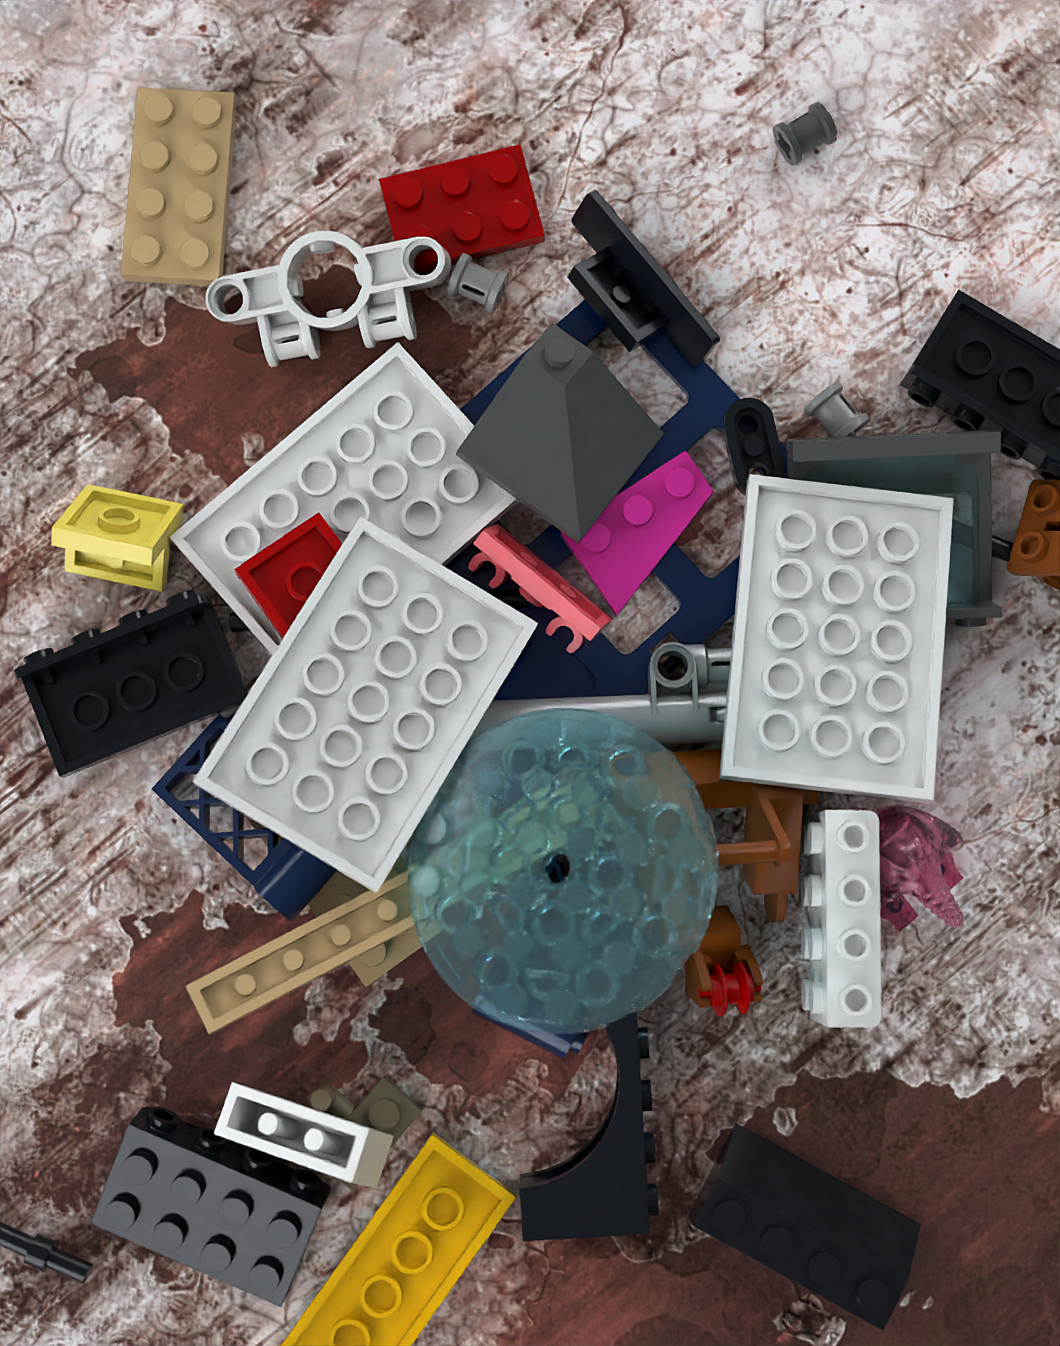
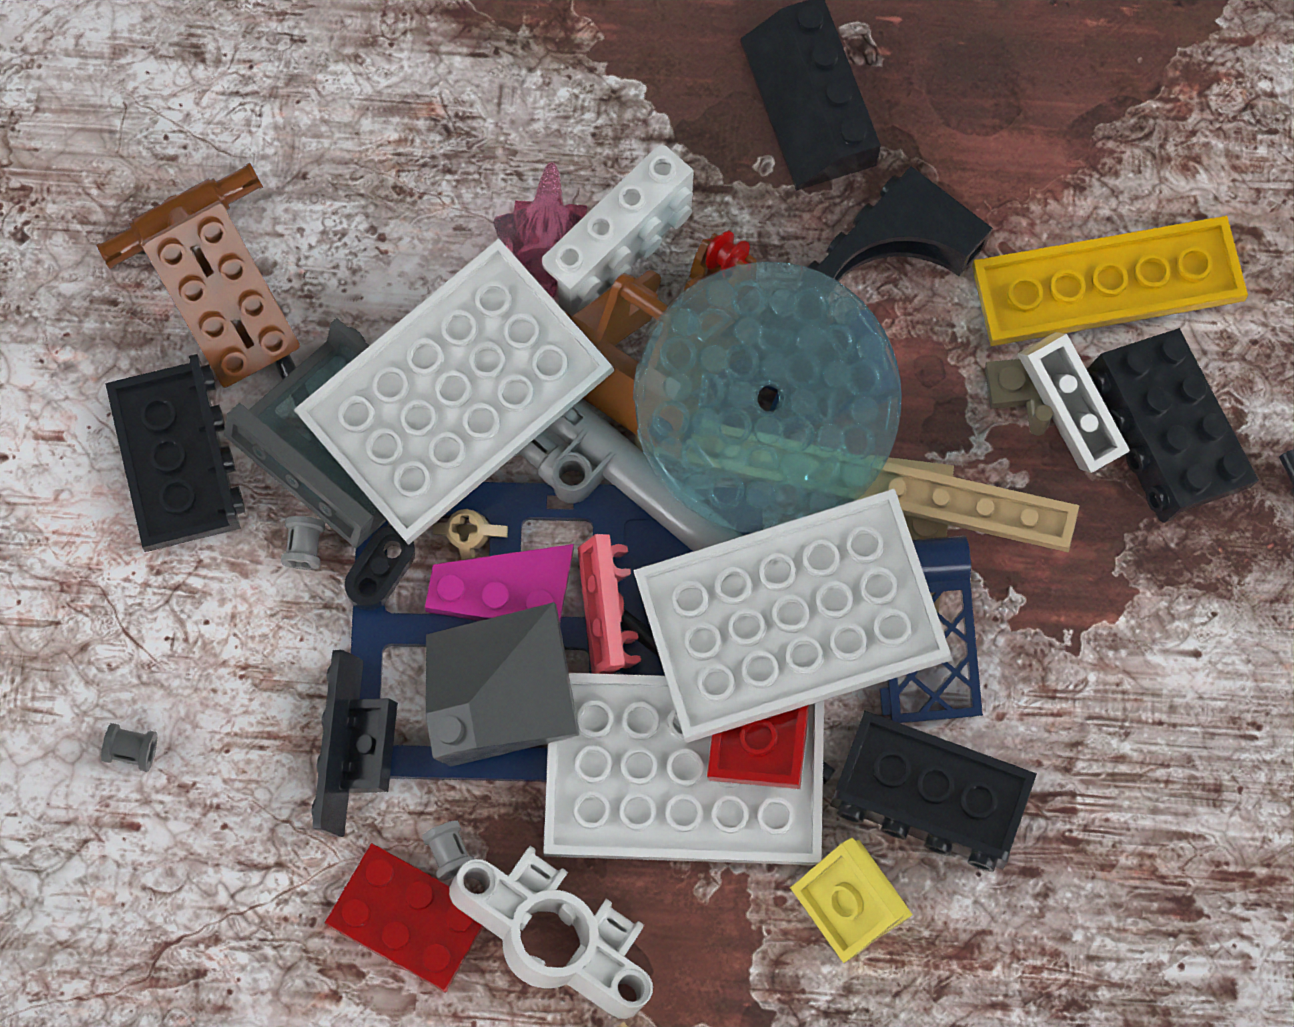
camera: 140 degrees left, 10 degrees down
none -> tan piece [433,509,508,560]

